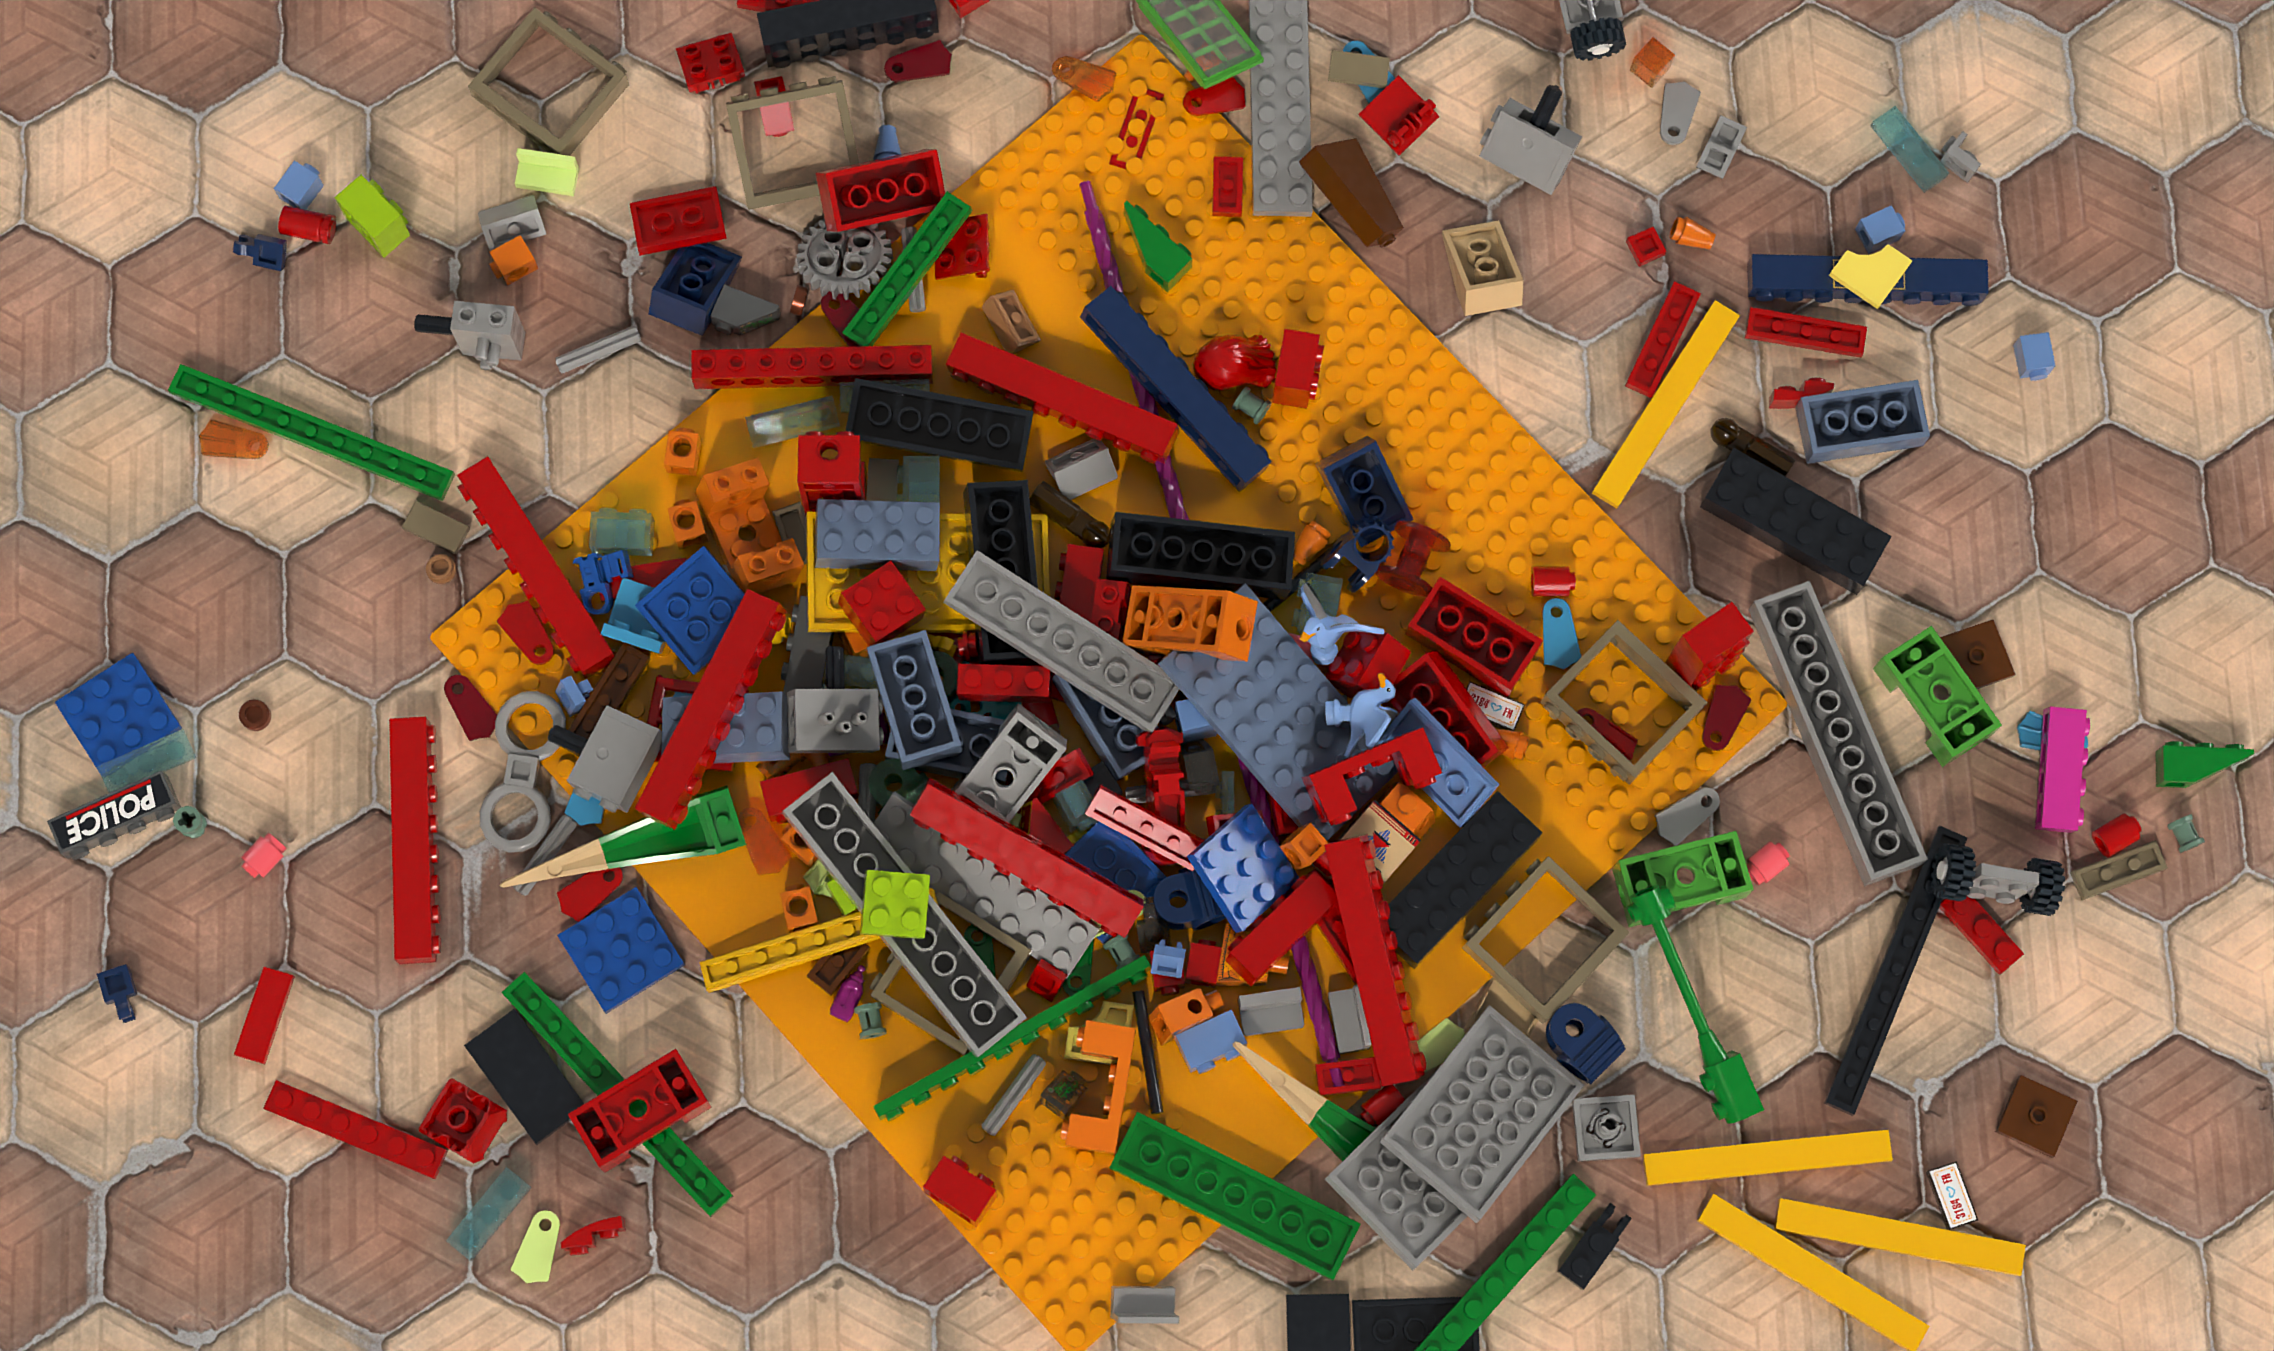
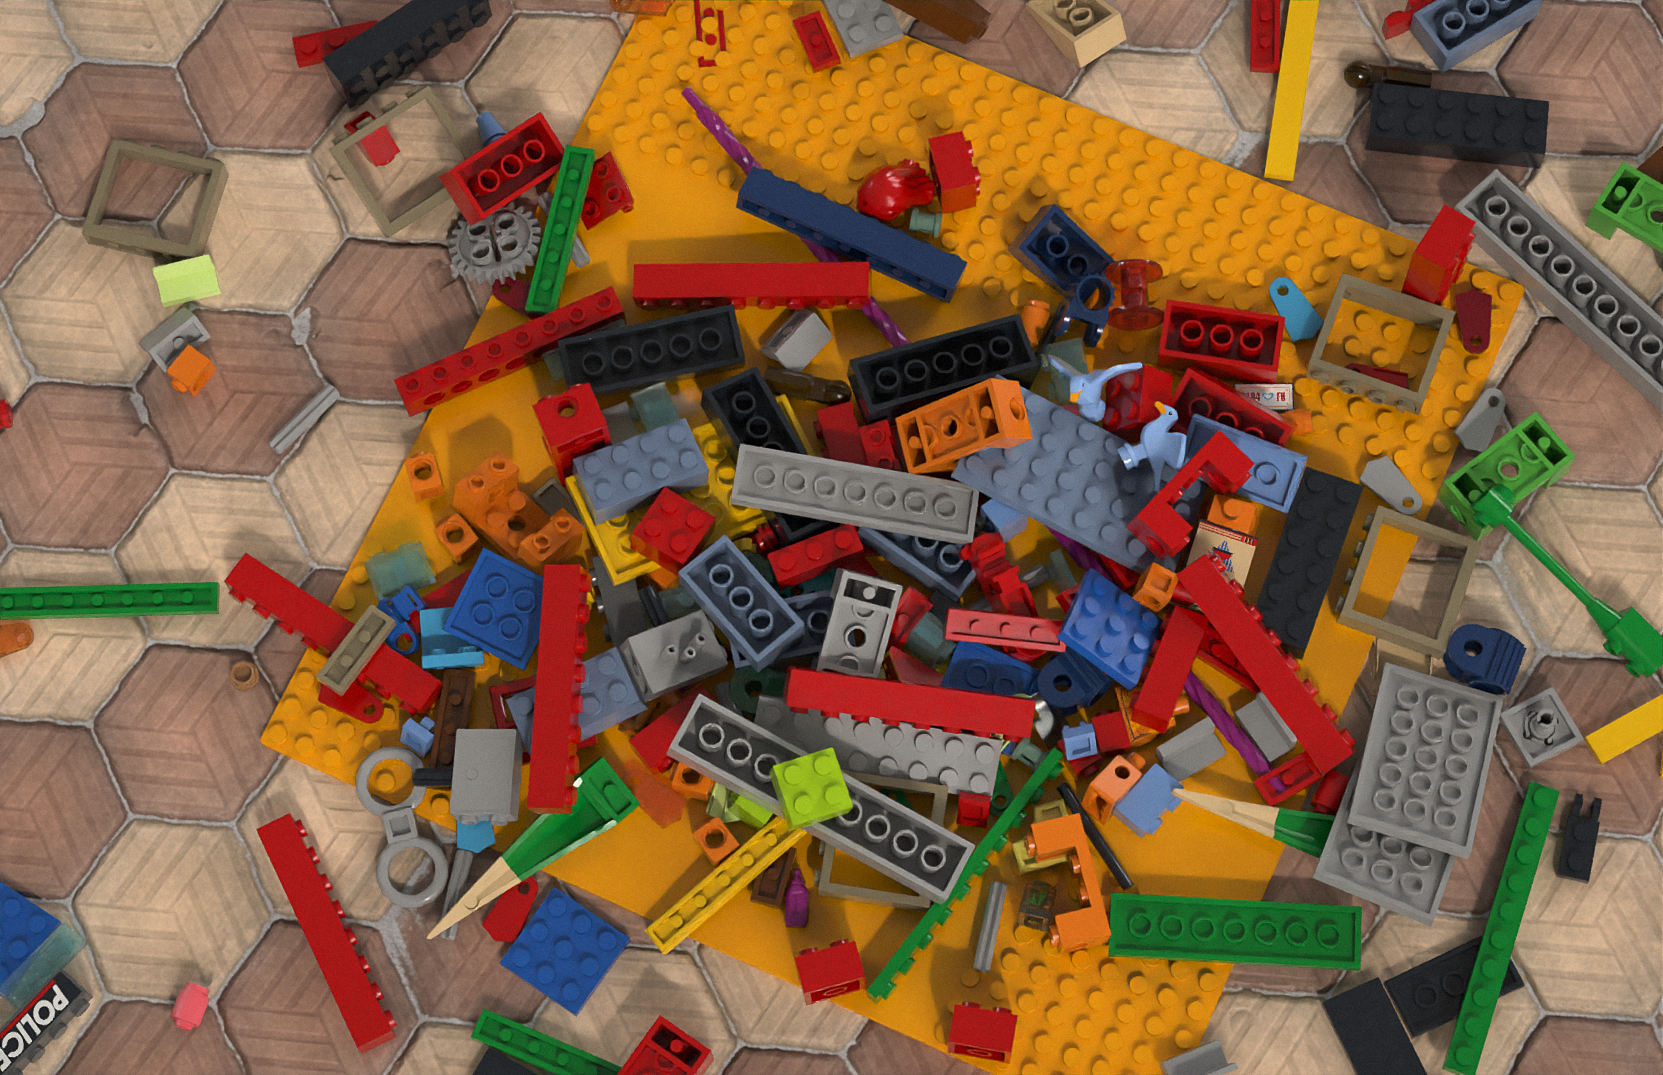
camera: 15 degrees left, 5 degrees down
sand green bush [173,806,207,839] -> none
copper tile [239,699,271,731] -> none
lime brick [334,174,410,258] -> none
dark tan tile [402,501,470,555] -> none
light grey piece [414,301,526,370] -> none
dark red piece [444,675,497,741] -> none
red plate [630,186,727,256] -> none
dark blue slope [648,243,742,336] -> none
red hinge [676,32,745,94] -> none
dark grey slope [710,284,781,335] -> none
clear light blue plate [745,396,840,448] -> none
copper tile [790,285,809,316] -> none
sand green bush [854,1002,887,1039] -> none
dark red piece [884,40,952,82] -> none
medium nougat slope [982,290,1041,354] -> none
green slope [1124,201,1192,293] -> none
clear smoke slope [1178,739,1220,794] -> none
yellowish green piece [1417,1018,1465,1073] -> none
red brick [1531,566,1576,597] -> none
coral brick [1746,842,1790,886] -> none
none -> dark tan plate [316,604,397,696]
none -> red brick [794,939,866,1006]
none -> light grey piece [1359,456,1422,516]

